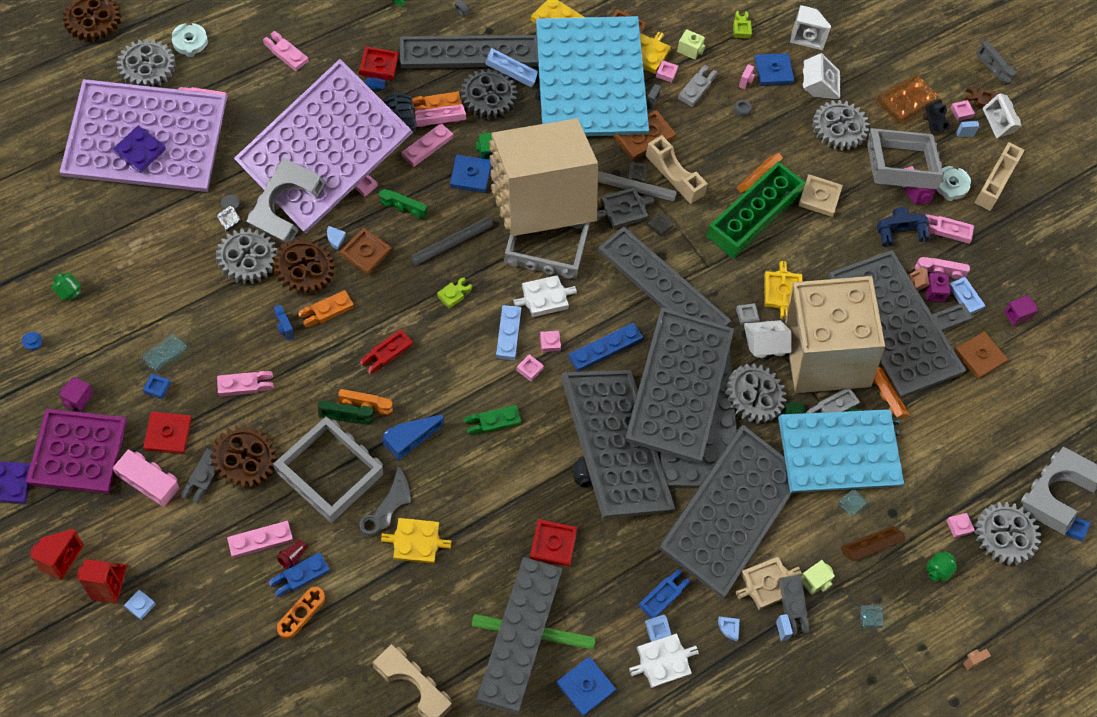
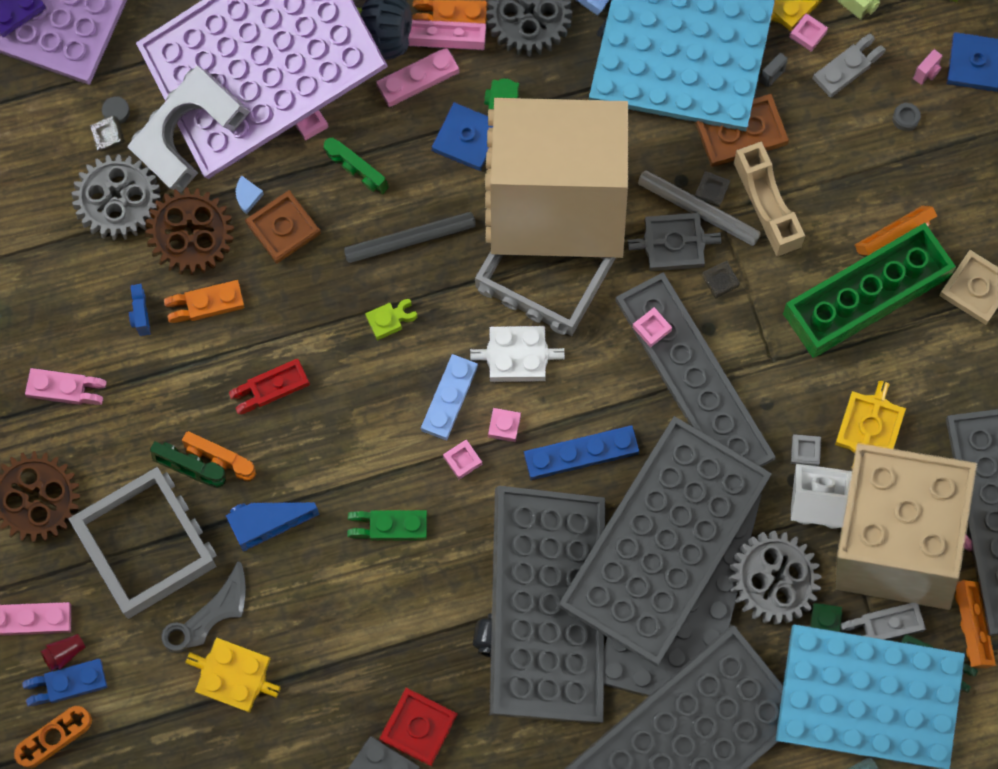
camera: 25 degrees right, 10 degrees up
none -> bright pink plate [633,307,672,348]

